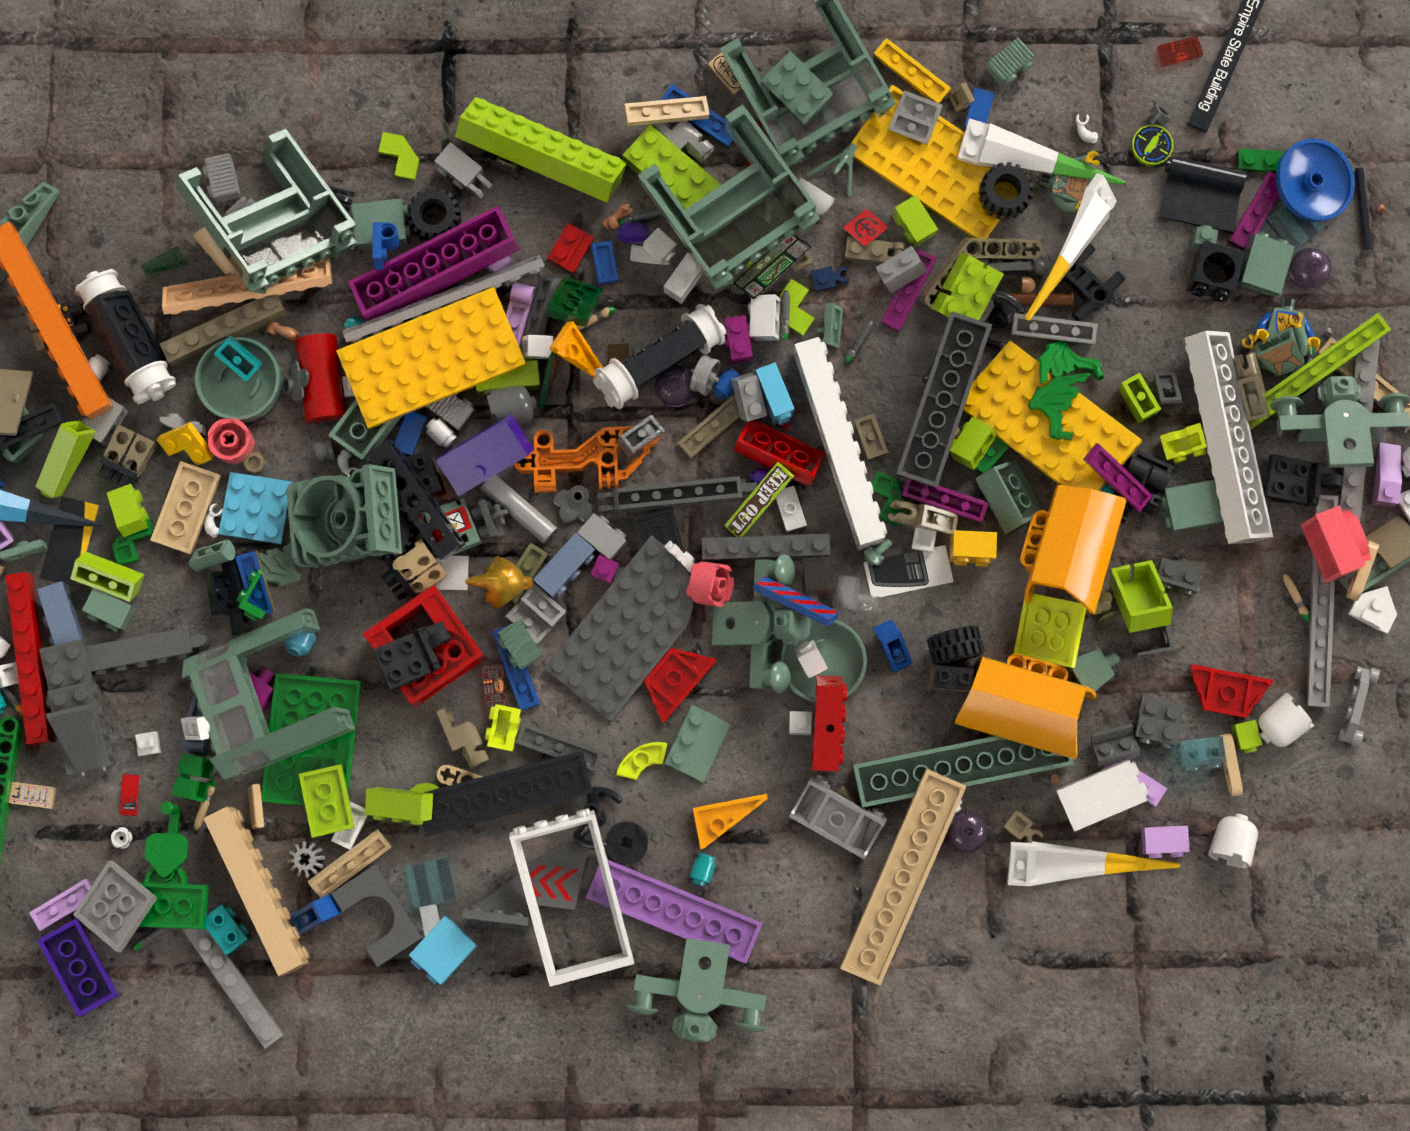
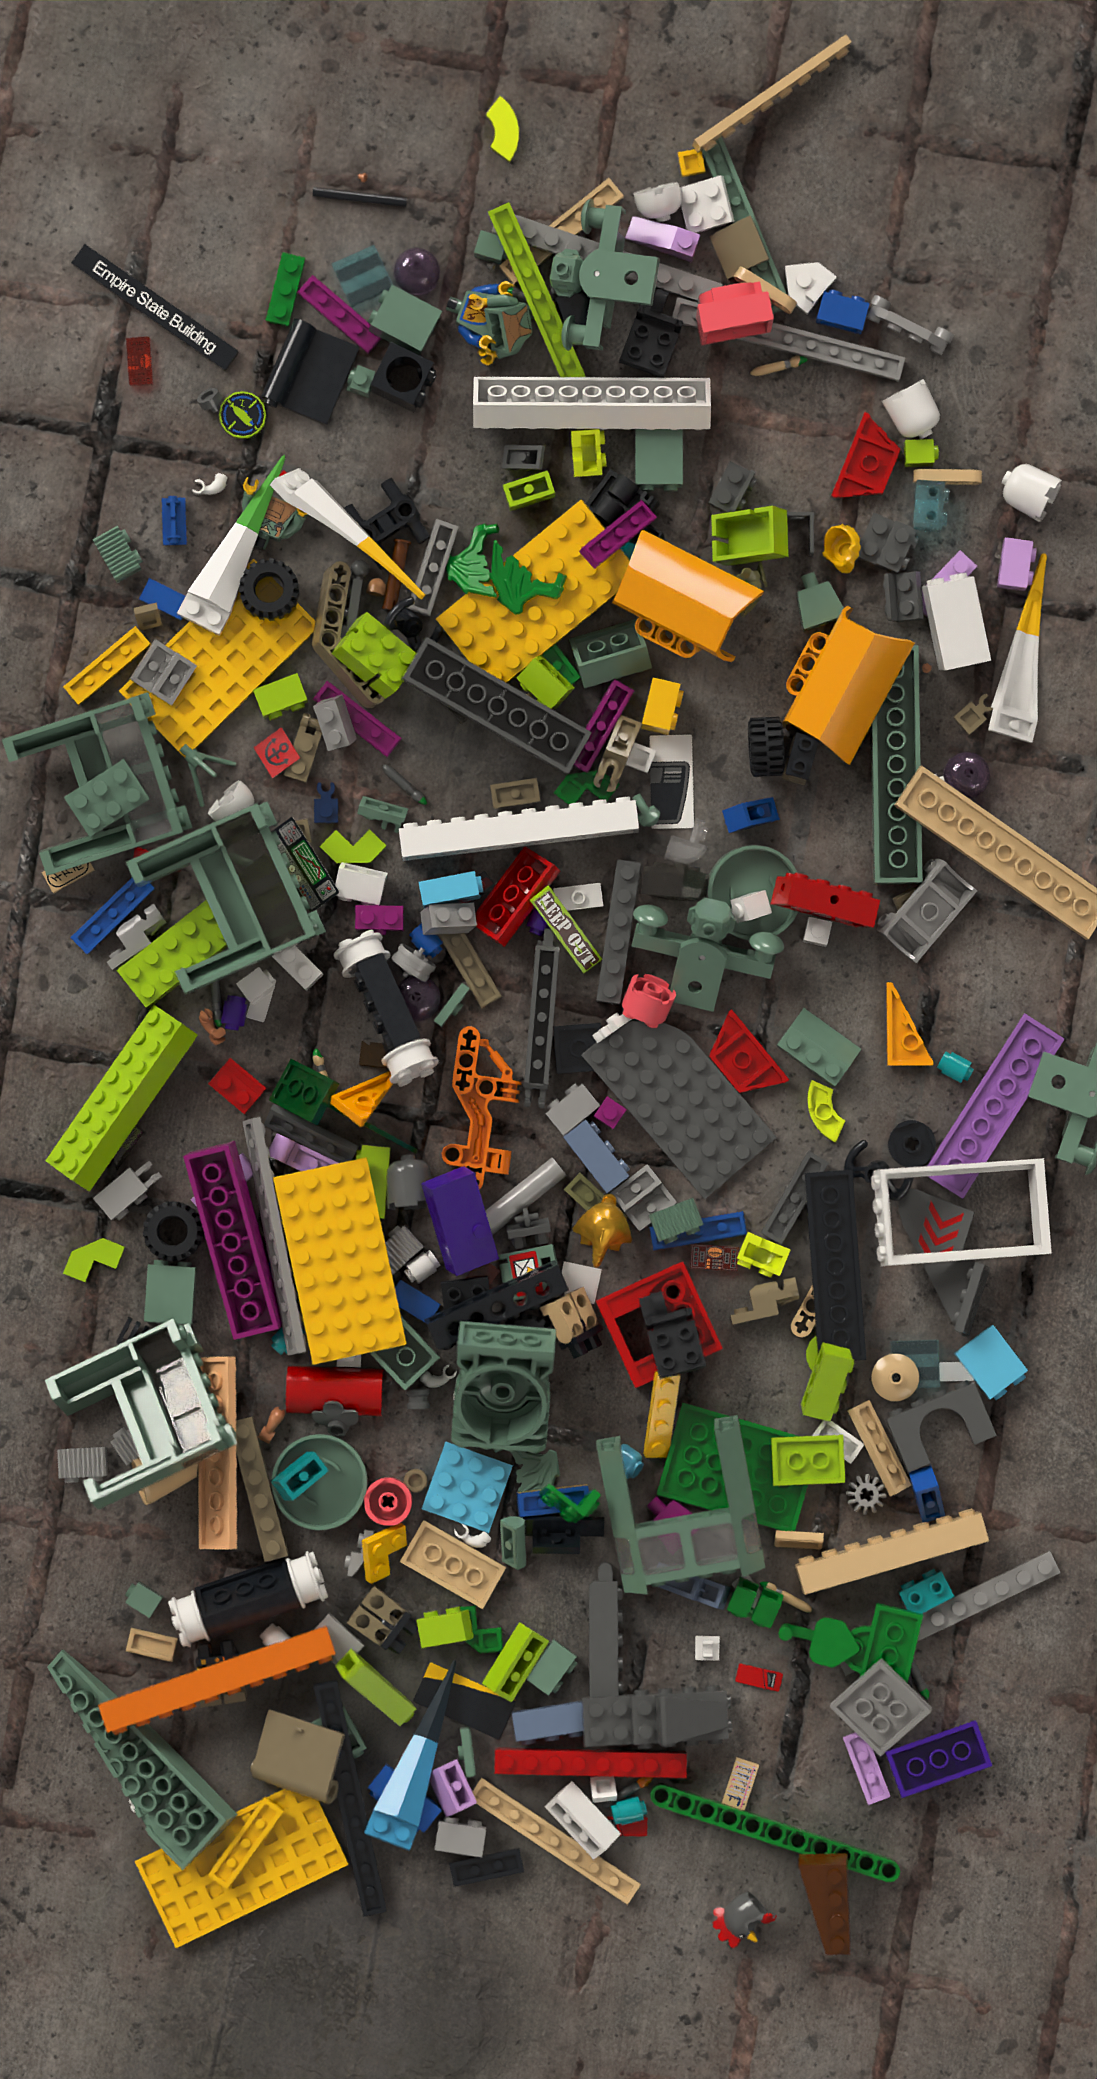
camera: 80 degrees left, 5 degrees up
white plate [111,827,132,849] -> none
clear green slope [141,246,189,275] -> none
white plate [181,717,210,740] -> none
blue plate [373,222,400,270] -> none
white brick [522,335,553,359] -> none
dark grey plate [553,485,593,524] -> none
blue tile [591,240,619,286] -> none
dark grey slope [617,414,665,458] -> none
tan plate [623,96,710,126] -> none
blue tile [753,576,839,626] -> none
dark grey piece [780,290,790,341] -> none
neon yellow plate [1014,594,1086,668] -> none
dark tan plate [1234,351,1270,421] -> none
blue dish [1276,138,1355,222] -> none
none -> sand green brick [125,1581,164,1618]
none -> tan tile [126,1628,178,1662]
none -> blue hinge [162,496,187,546]
none -> sand green plate [434,983,470,1028]
none -> sand green brick [474,230,508,265]
none -> yellow plate [643,1371,680,1458]
none -> blue brick [816,290,870,335]
none -> yellow hair [822,523,861,574]
none -> tan dish [871,1354,919,1401]

